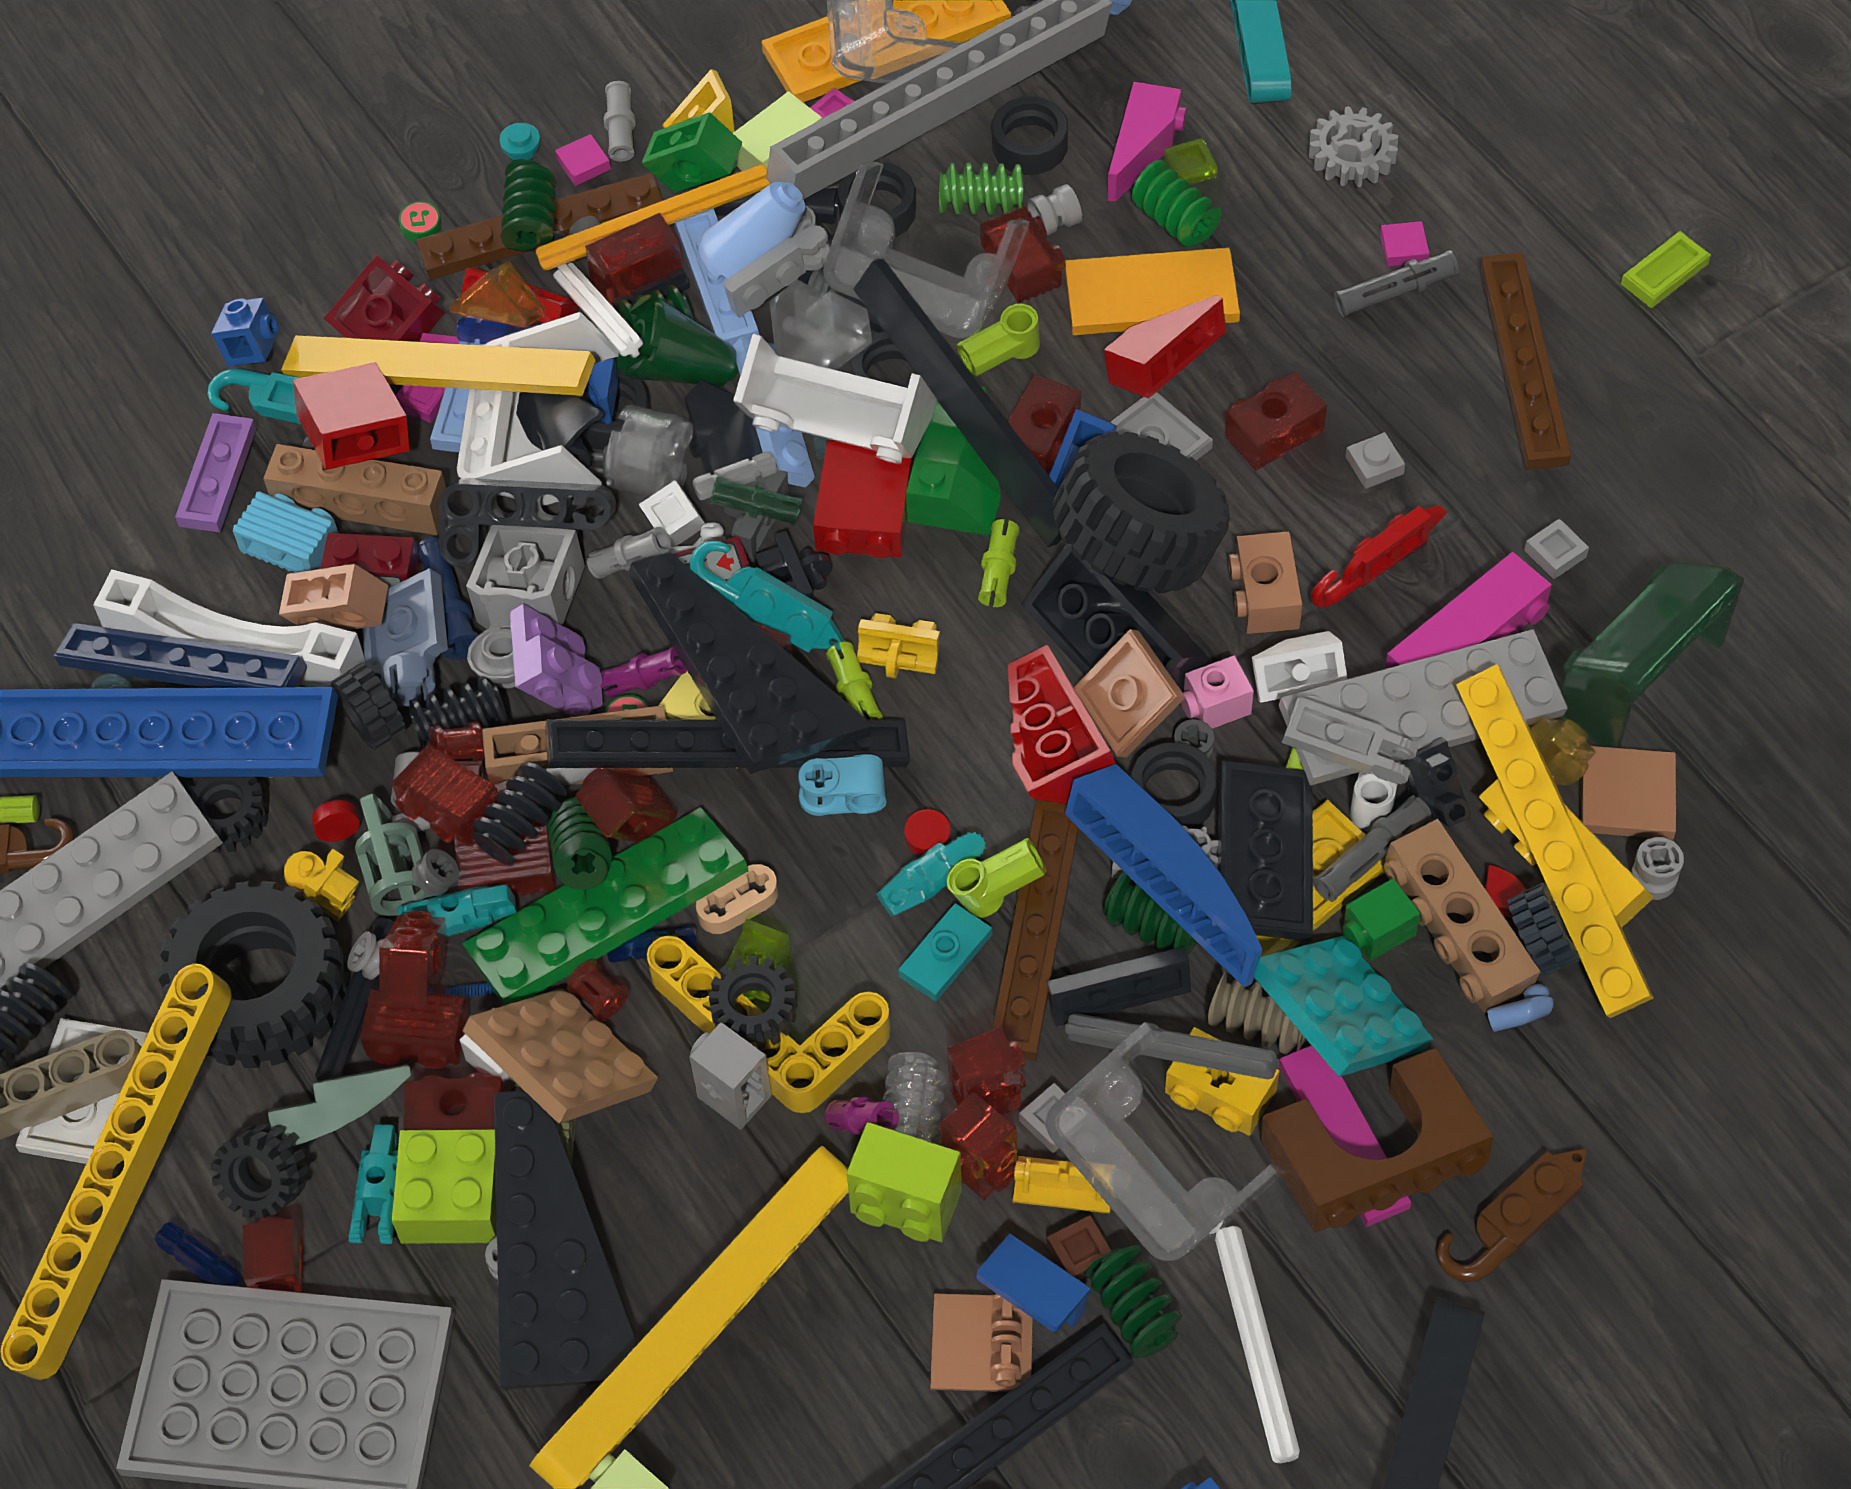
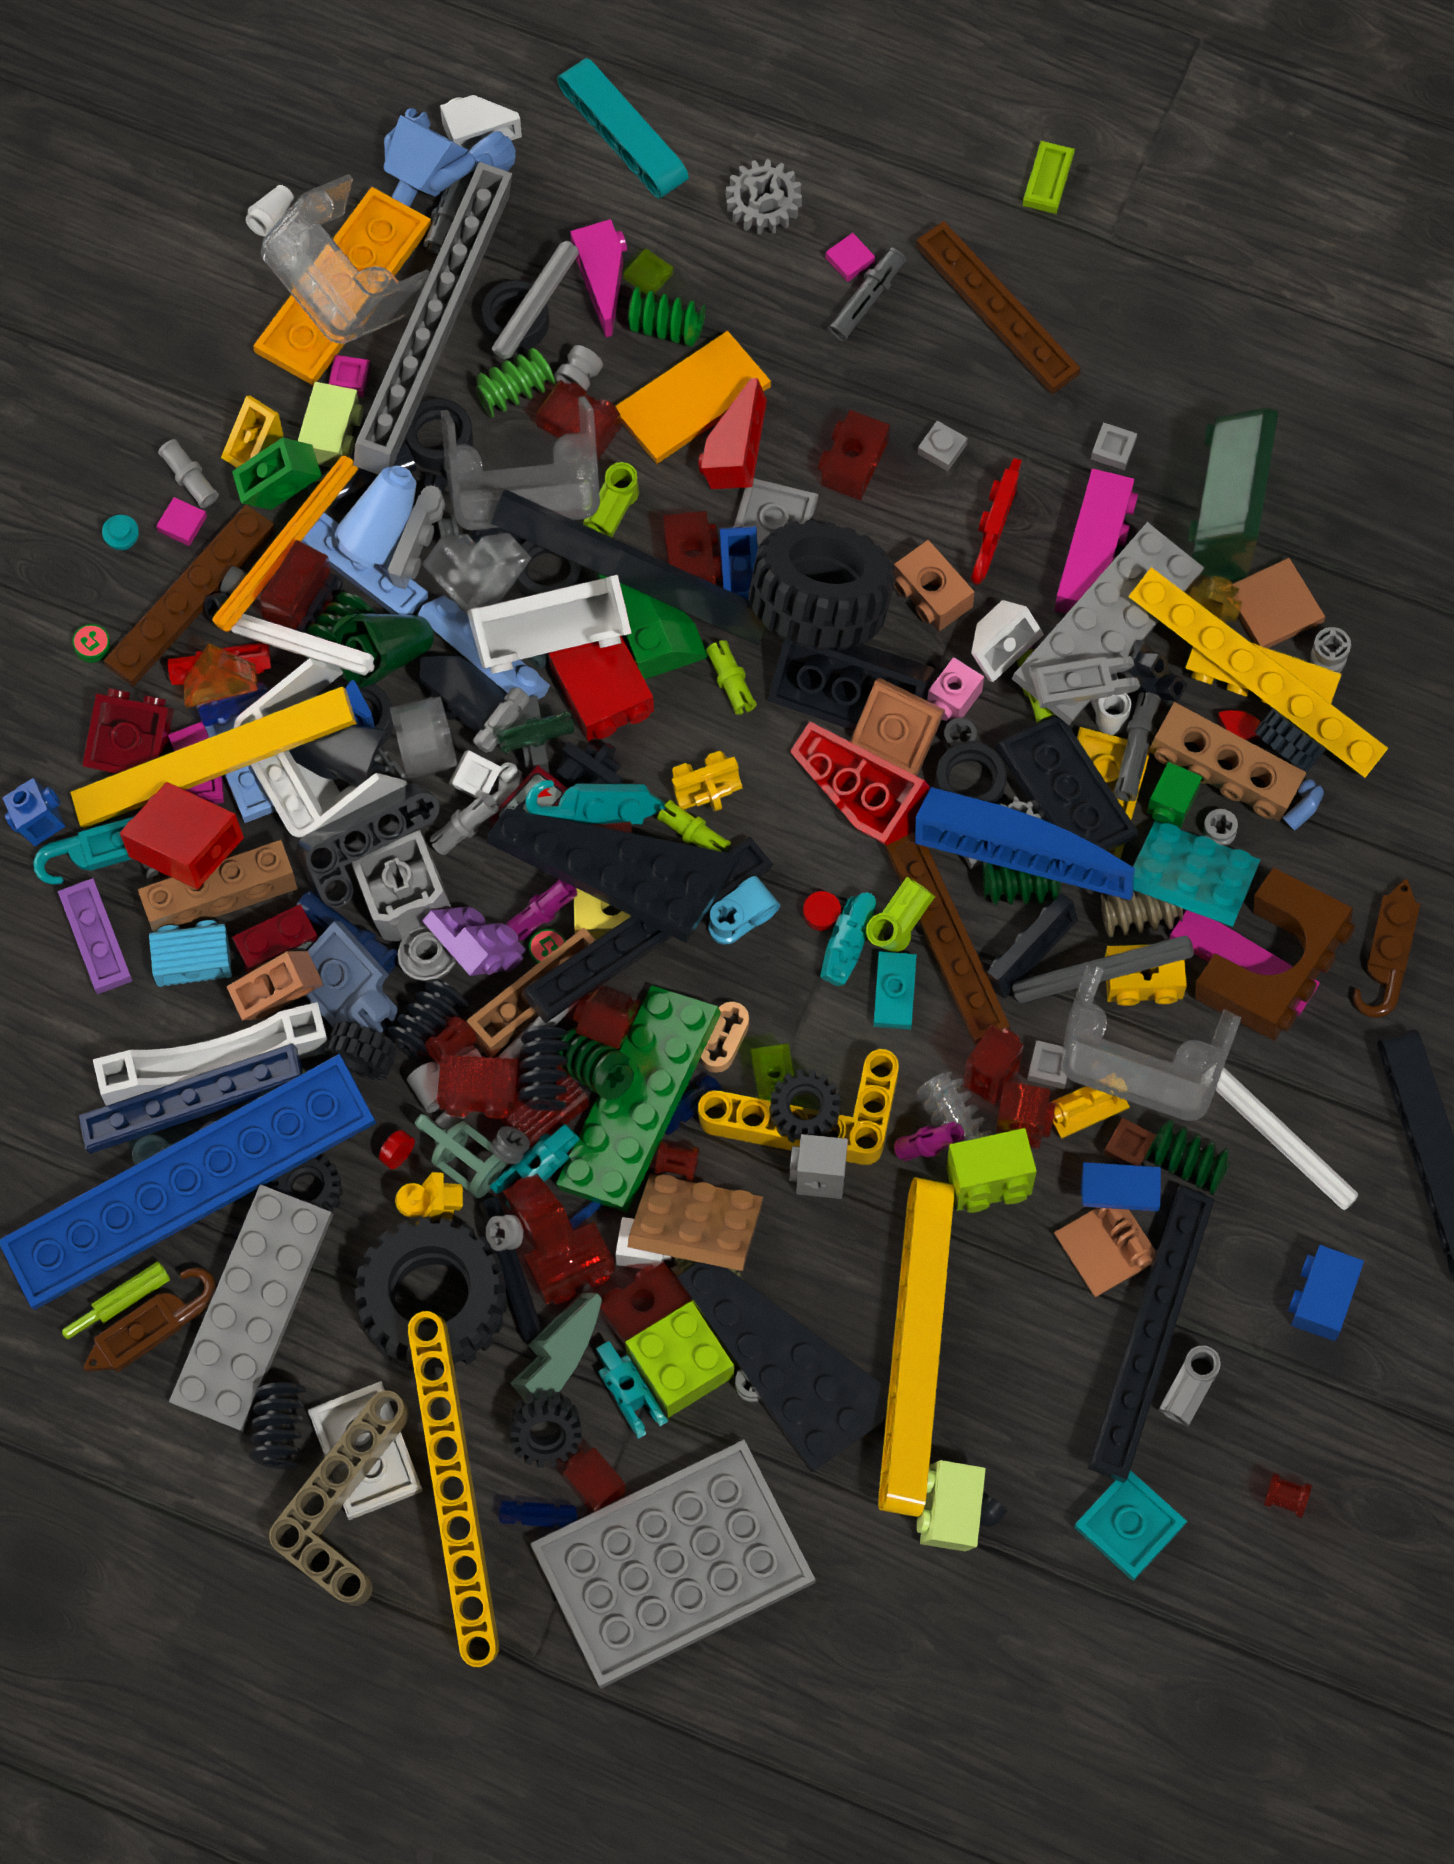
camera: 35 degrees left, 10 degrees up
dark green piece [500,159,557,251] -> none
none -> light grey axle [492,241,579,360]
none -> light grey bush [1203,809,1238,846]

